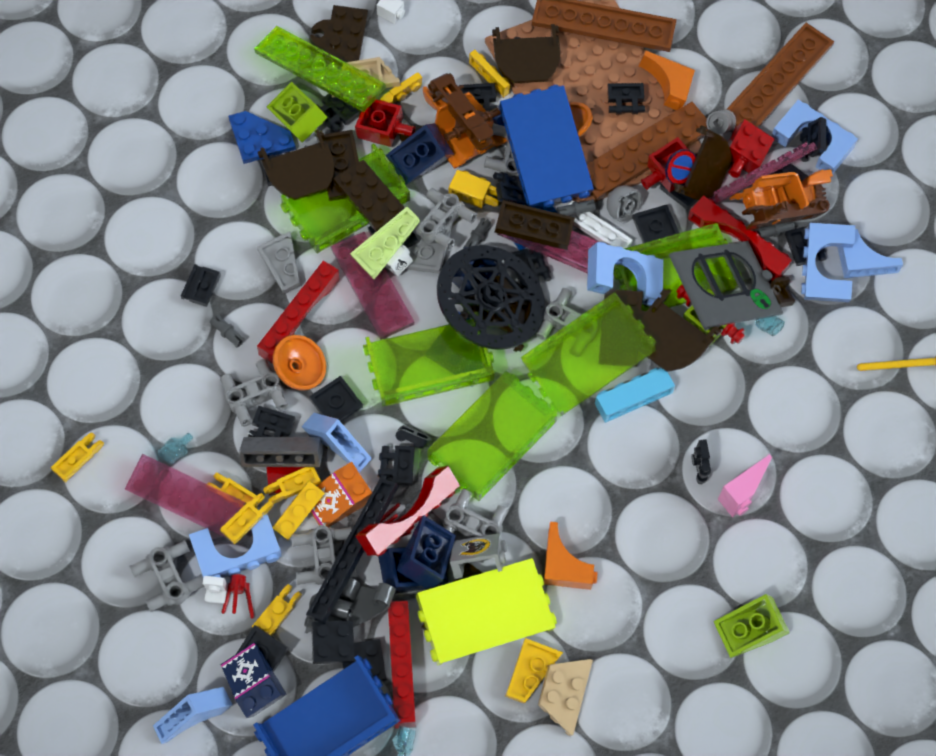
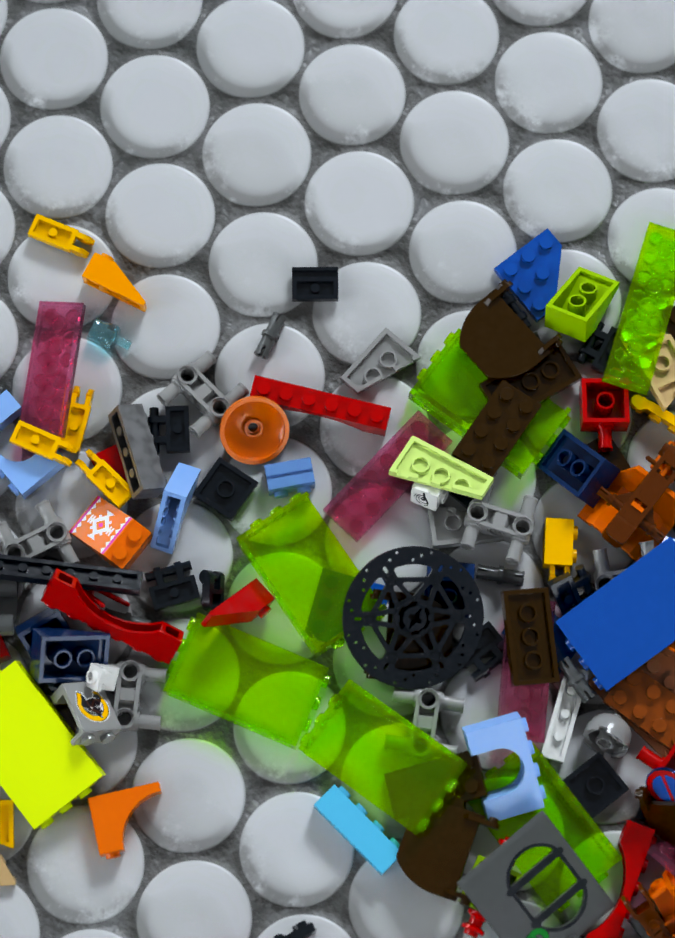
camera: 70 degrees right, 10 degrees up
yellow plate [272,480,325,540] -> none
none -> light orange slope [82,253,147,312]
none -> white bracket [85,663,120,692]
none -> red slope [201,578,275,627]
none -> medium blue brick [264,457,315,499]

